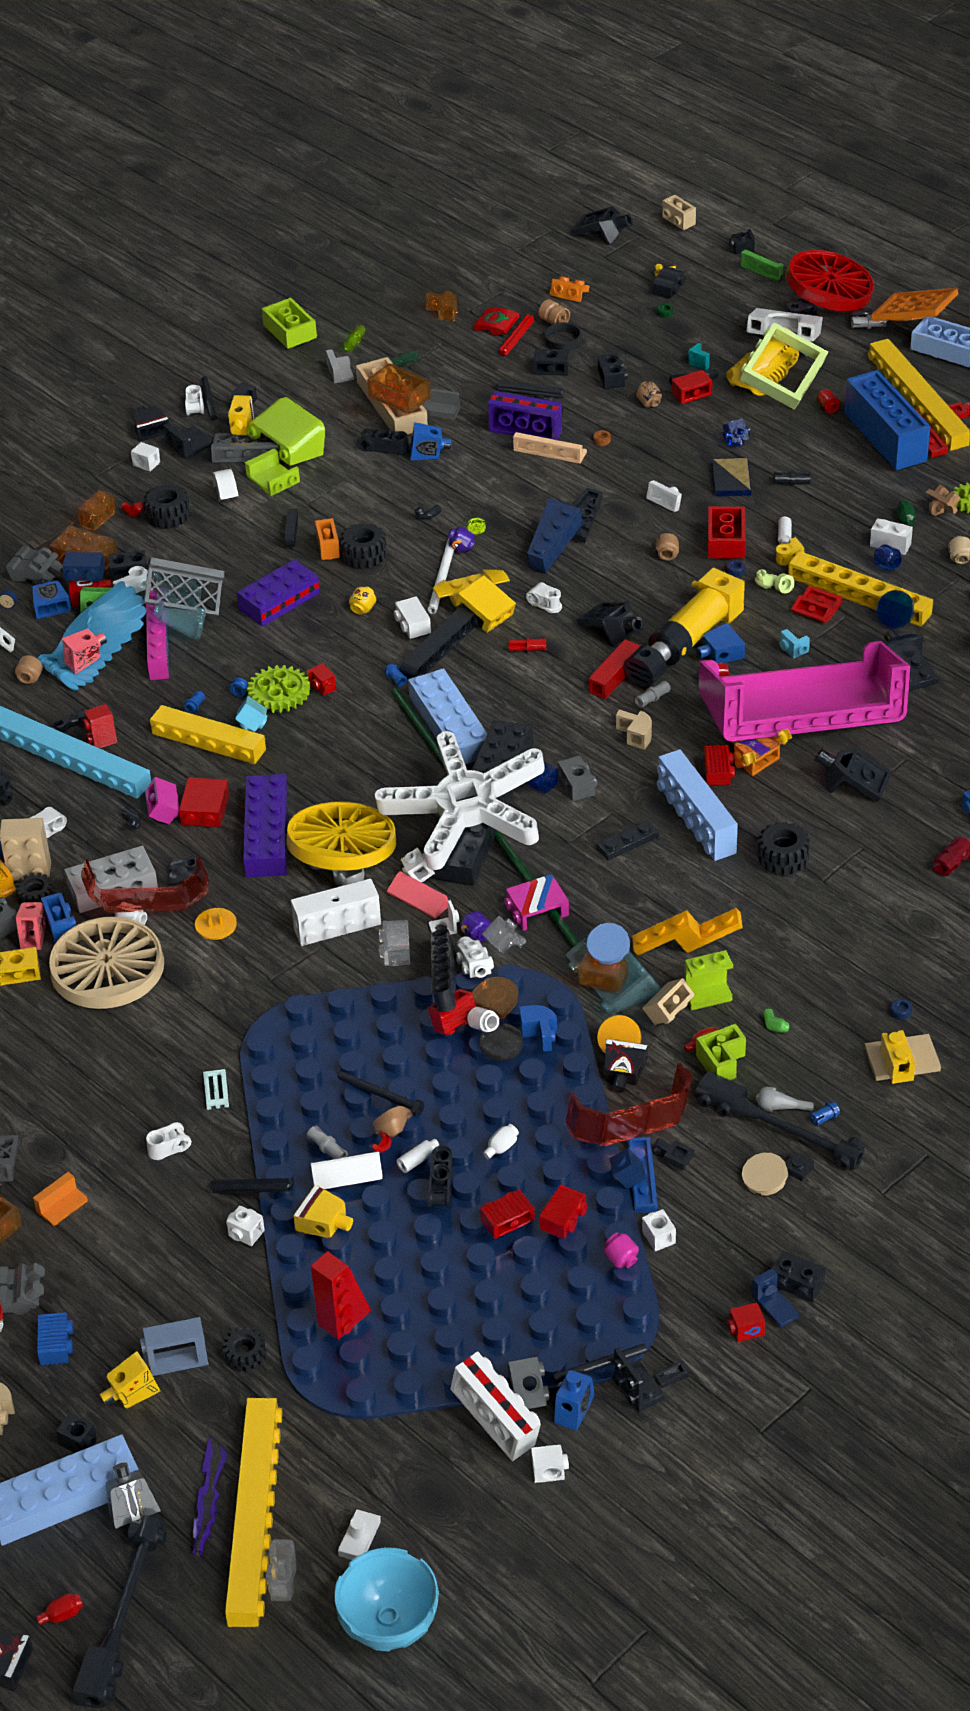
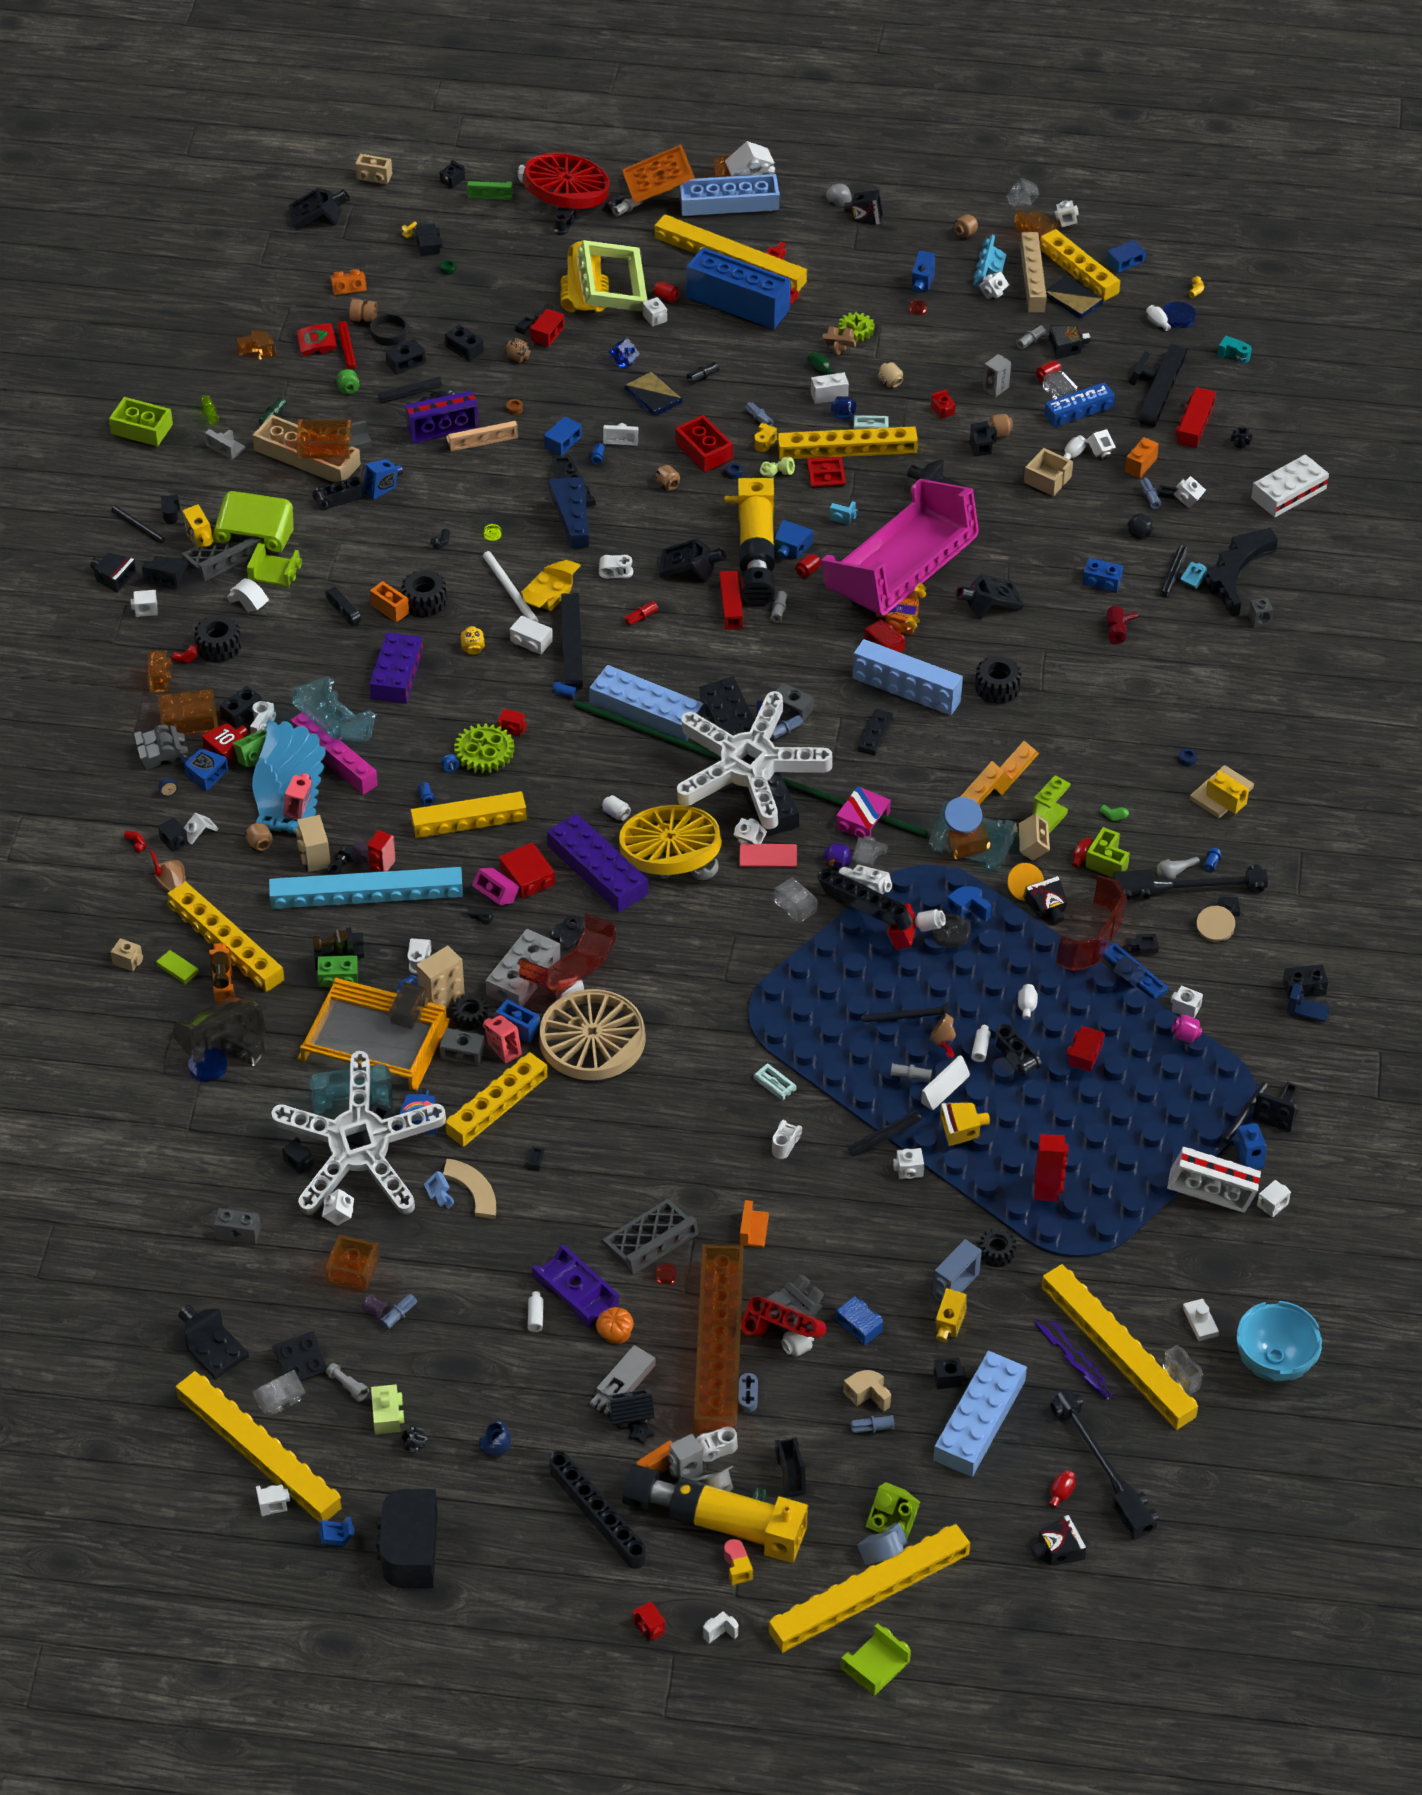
camera: 40 degrees left, 5 degrees up
dark blue brick [63,552,105,582] -> none
torso [106,1462,160,1528] -> none
fence [144,557,225,617] -> none
white piece [185,385,204,416] -> none
light orange piece [195,908,237,940] -> none
medium azure brick [235,696,268,732] -> none
white brick [291,879,381,946] -> none
white bracket [429,900,459,935] -> none
dark purple head [447,526,475,553] -> none
yellow panel [455,576,516,633] -> none
clear orange tile [472,977,518,1020] -> none
dark grey brick [507,1357,549,1409] -> none
red brick [539,1184,588,1239] -> none
tan brick [616,710,652,750] -> none
teal bracket [688,343,710,371] -> none
red brick [727,1303,765,1342] -> none
white arch [747,308,823,342] -> none
white cylinder [778,517,792,544] -> none
clear blue tile [877,590,915,628] -> none
none -> tan piece [295,815,330,872]
none -> bright green head [336,369,360,395]
none -> blue brick [544,417,582,456]
none -> blue pin [590,443,605,465]
none -> white brick [602,795,631,821]
none -> white brick [643,297,667,327]
none -> sand blue axle [745,402,773,426]
none -> sand blue axle [771,715,803,740]
none -> light aqua tile [854,415,888,429]

